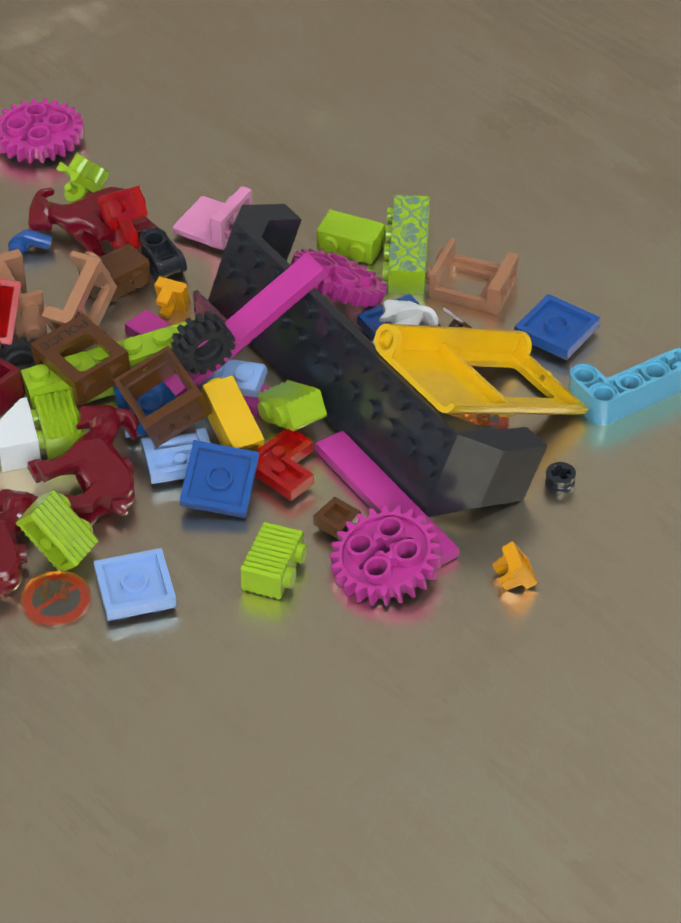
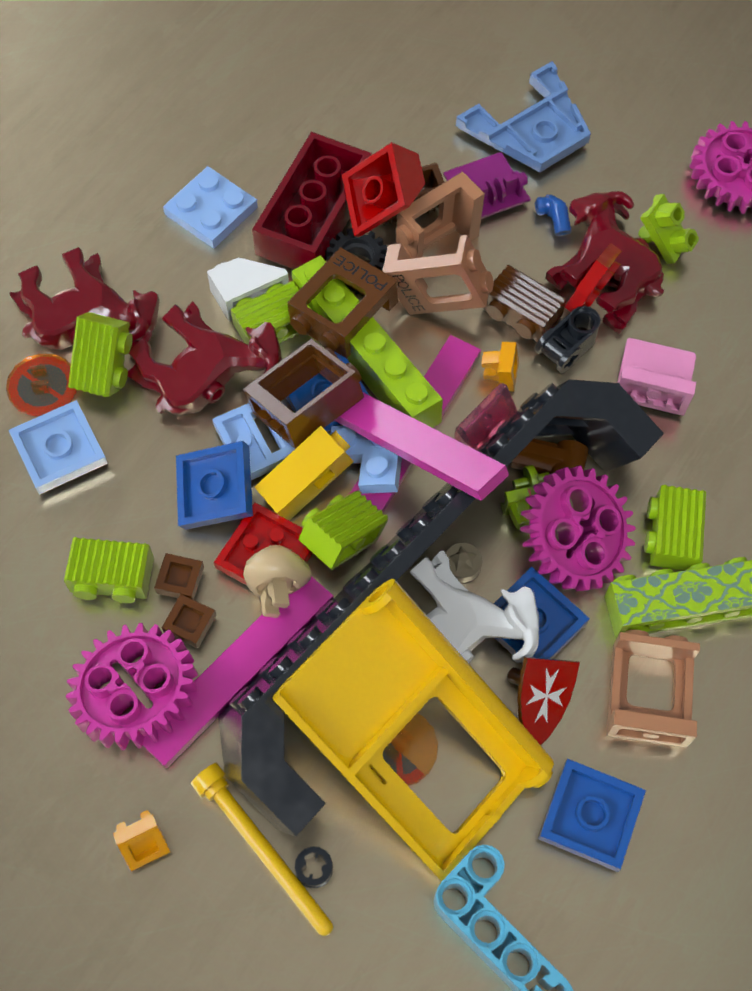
camera: 75 degrees right, 20 degrees up
black tyre [171,312,235,375] -> none
none -> reddish brown plate [154,553,204,600]
none -> yellow piece [191,763,333,936]
none -> tan piece [243,545,311,618]

